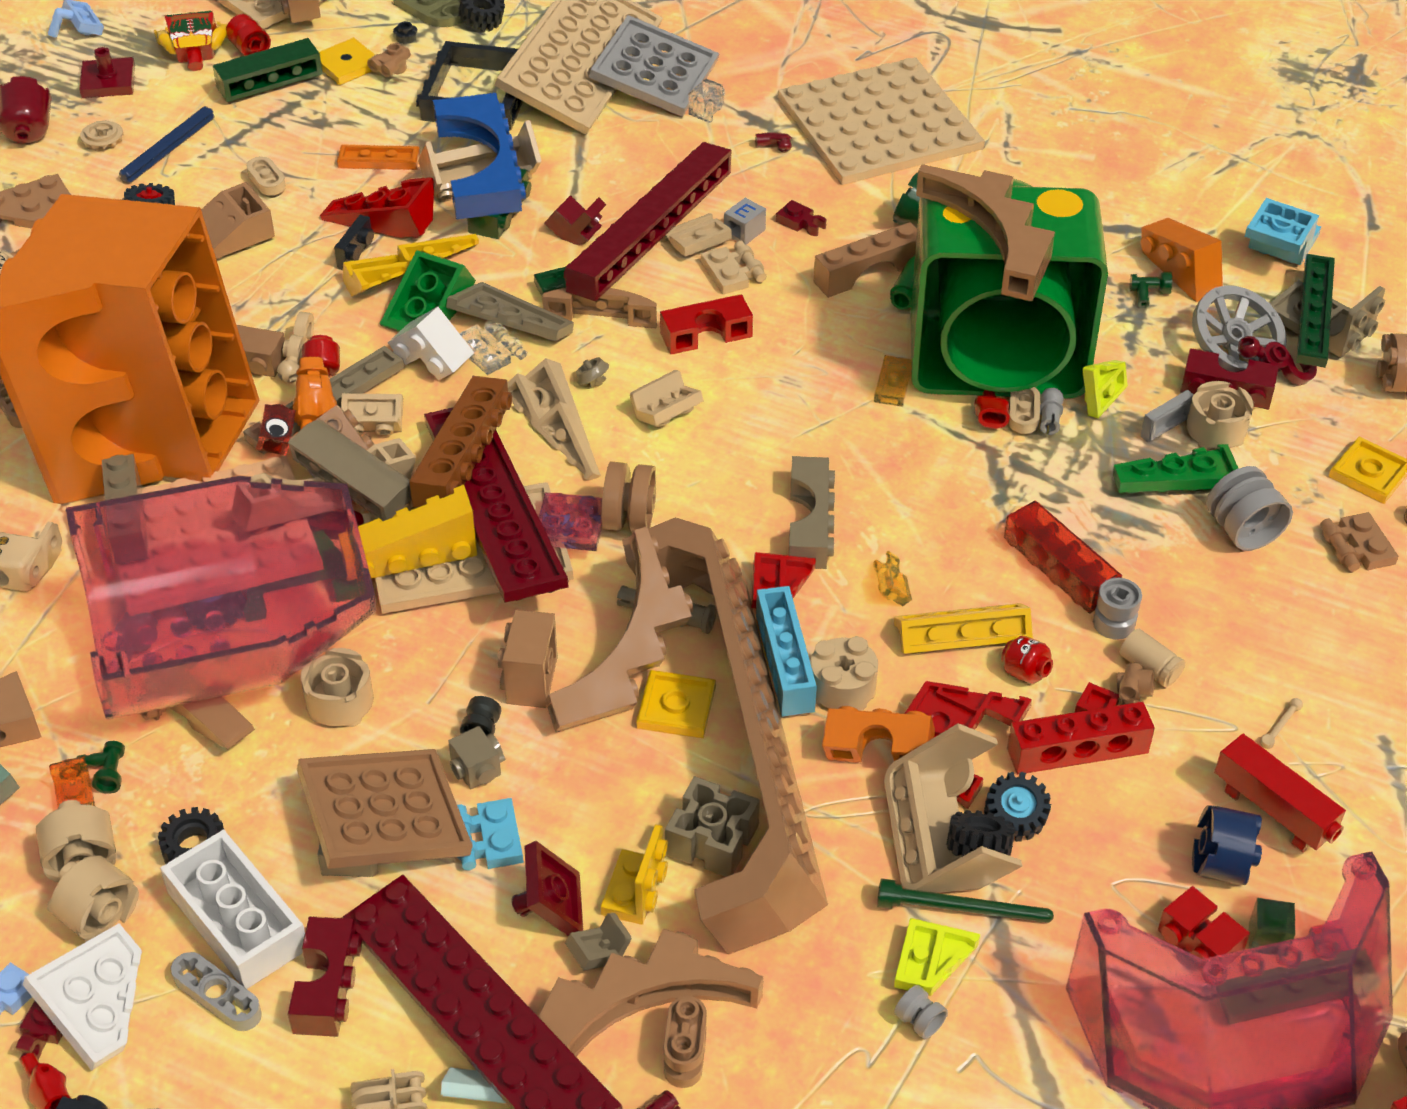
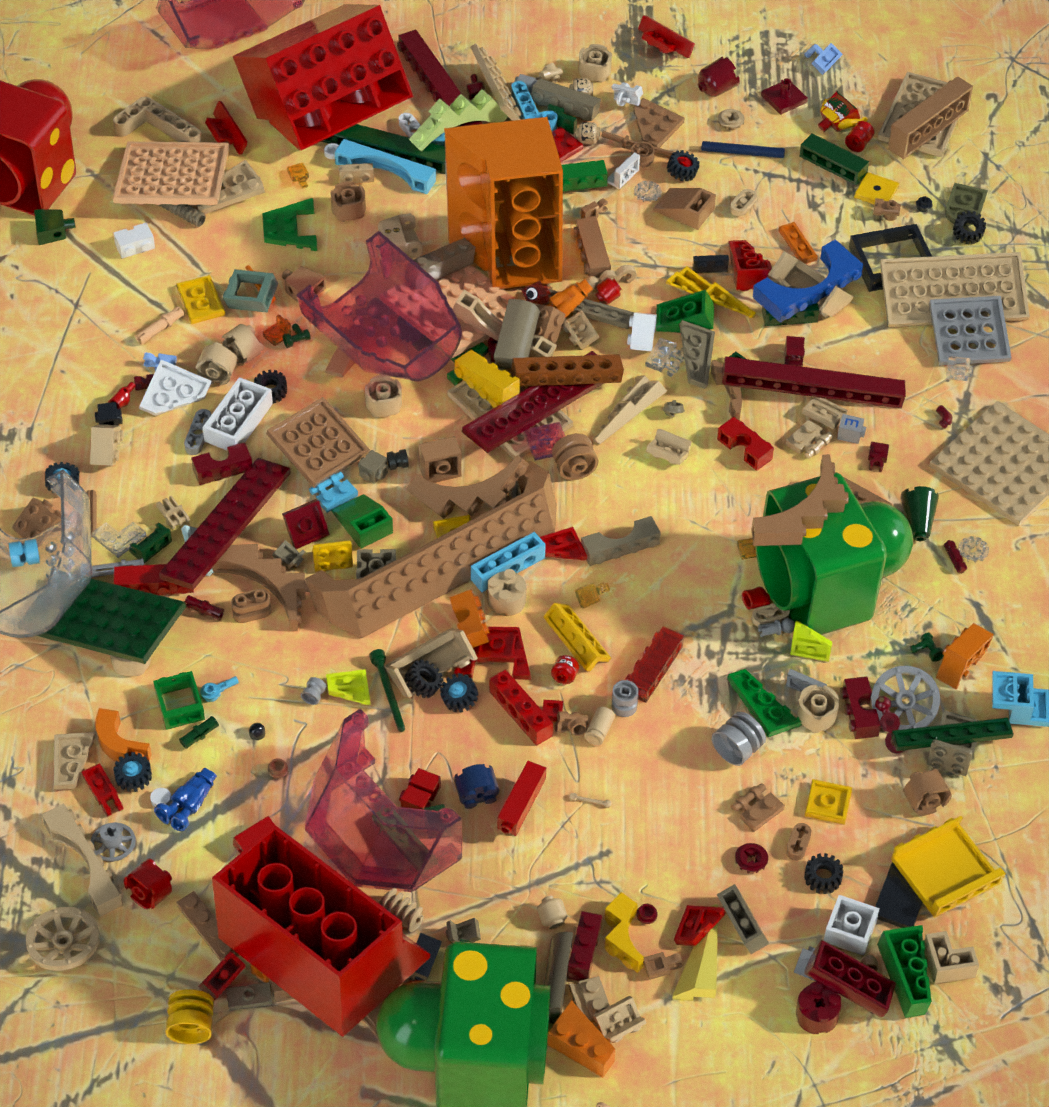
camera: 65 degrees right, 5 degrees up
none -> green slope [331,494,393,549]

